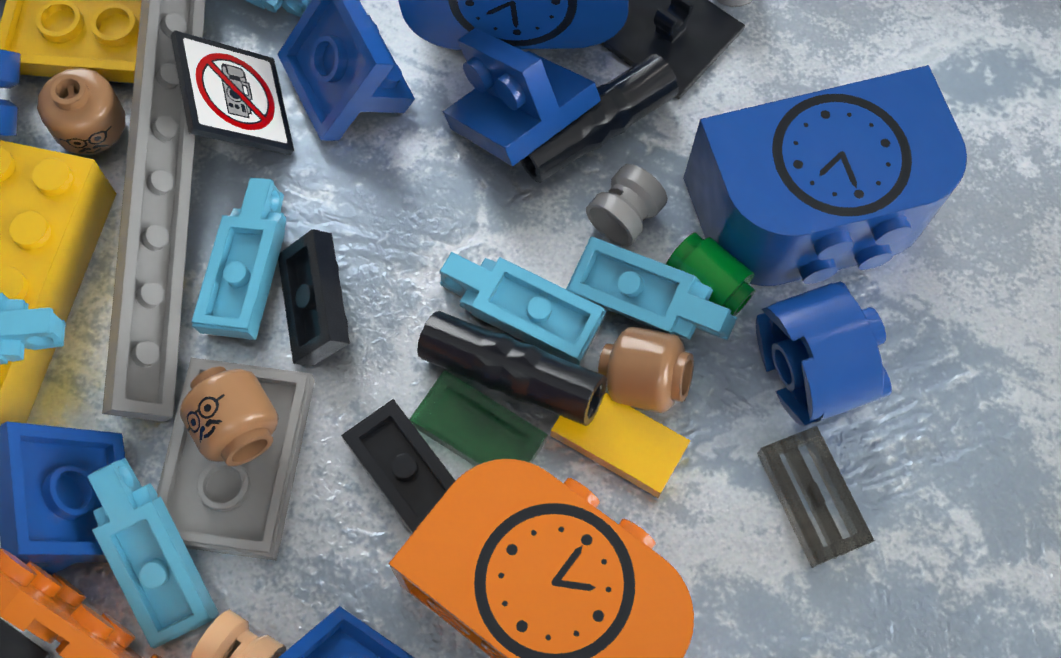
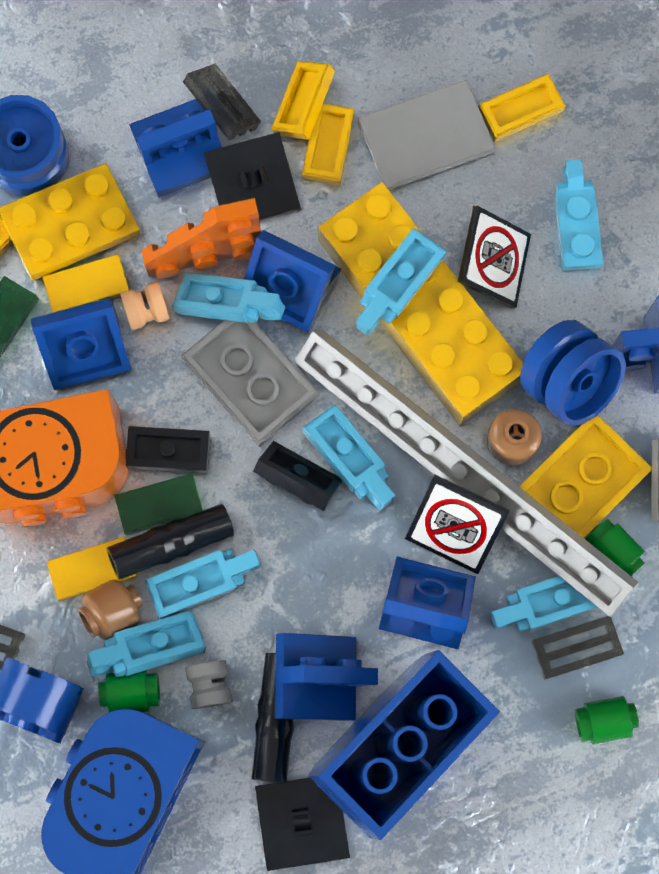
camera: 135 degrees right, 10 degrees up
medium nougat head [180,366,279,466] -> none

